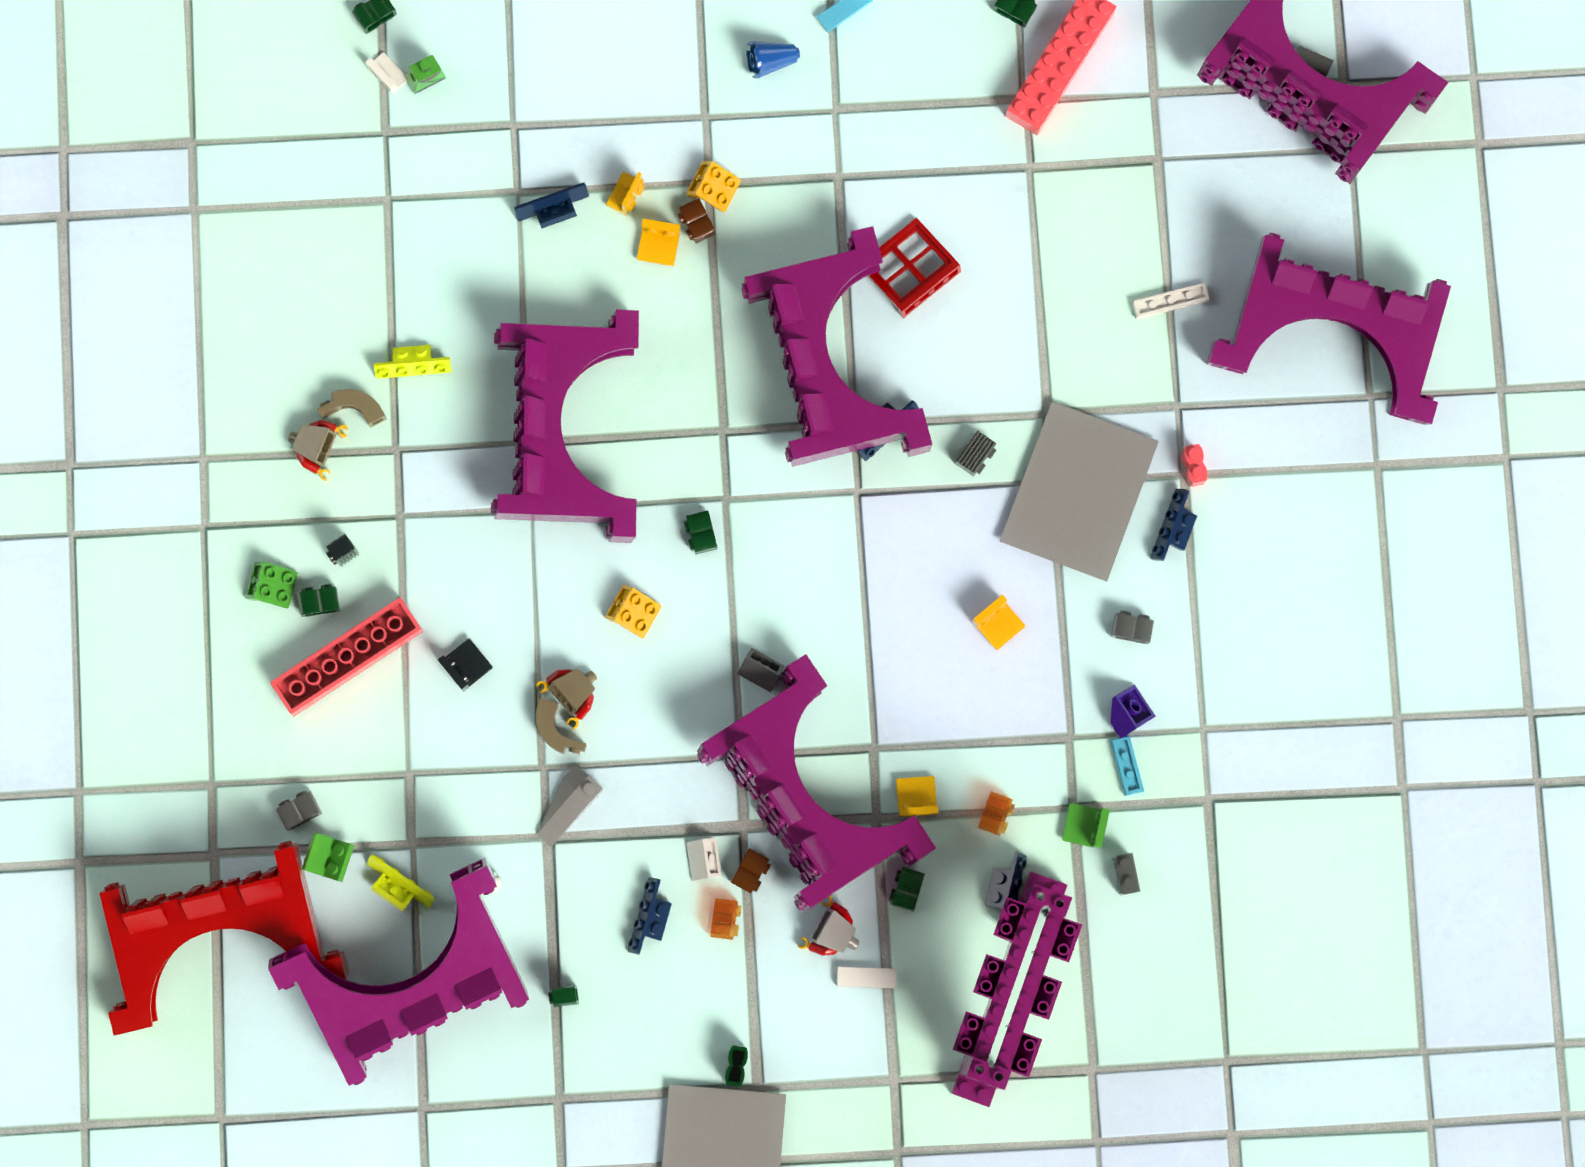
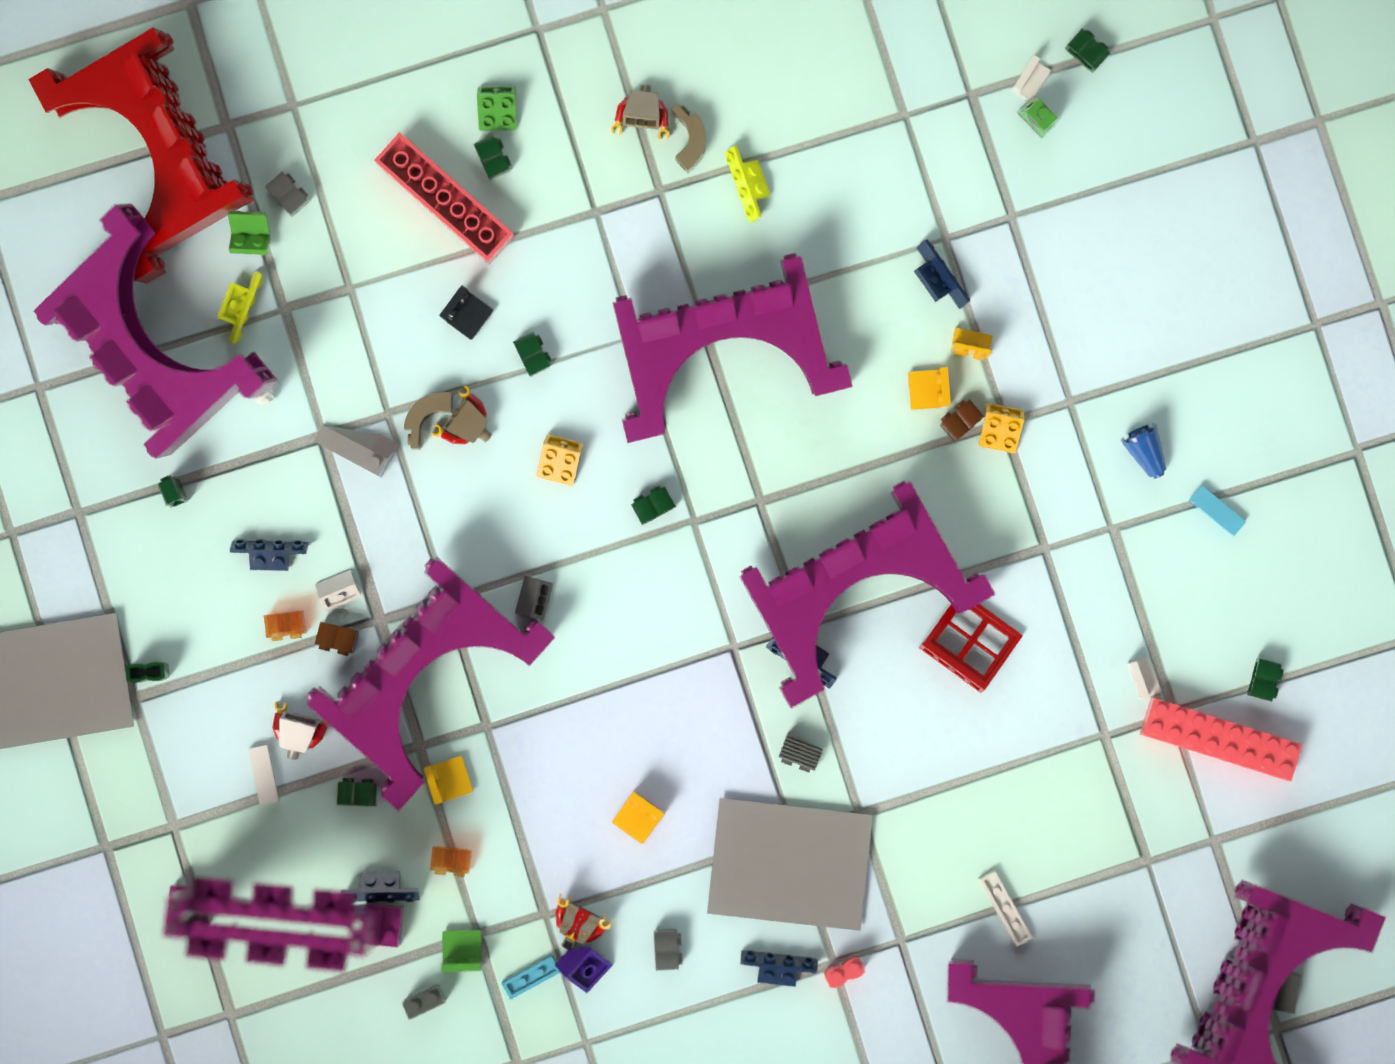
camera: 80 degrees right, 5 degrees up
black brick [326,534,359,567] -> none
none -> dark green brick [513,332,552,377]
none -> torso [555,893,614,950]
none -> white panel [1127,656,1162,700]

